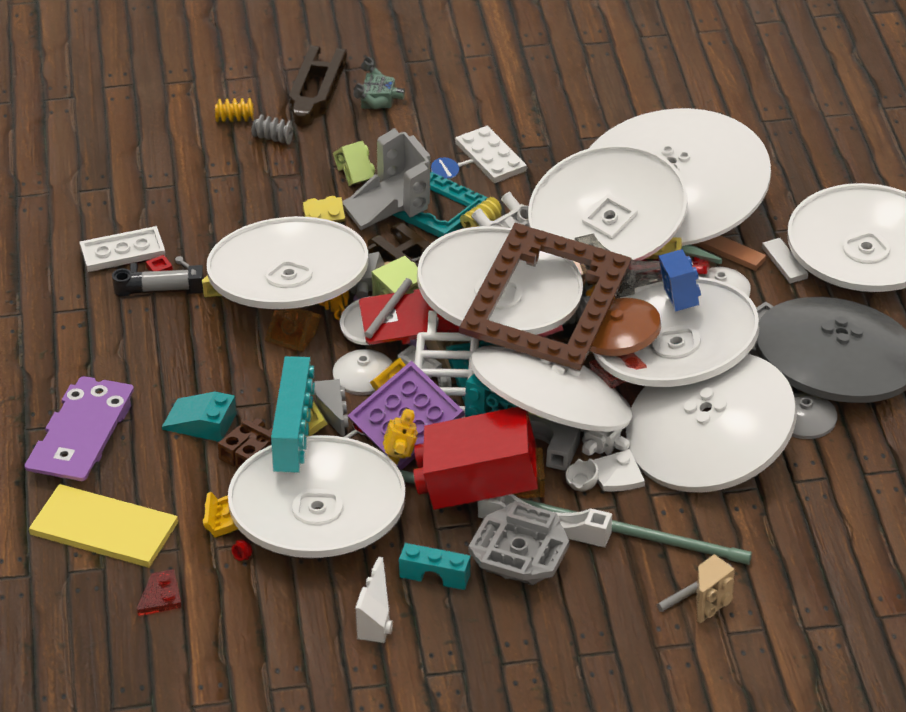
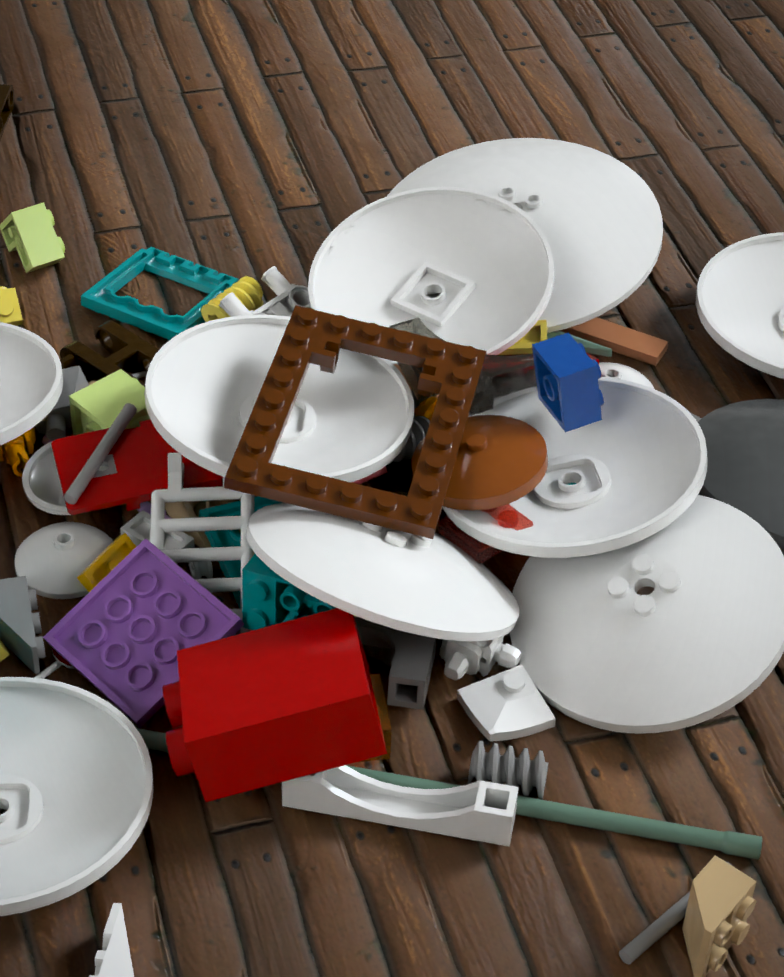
camera: 10 degrees left, 0 degrees up
light grey piece [342,128,430,230] -> none
sand green torso [353,57,405,109] -> none
yellow piece [382,409,418,465] -> none
teal arch [399,543,471,590] -> none
blue piece [431,157,474,179] -> none
white plate [455,126,527,183] -> none
light grey piece [469,501,569,585] -> none
white hair [565,459,598,491] -> none
white tile [762,238,808,283] -> none
none -> light grey piece [468,740,549,800]

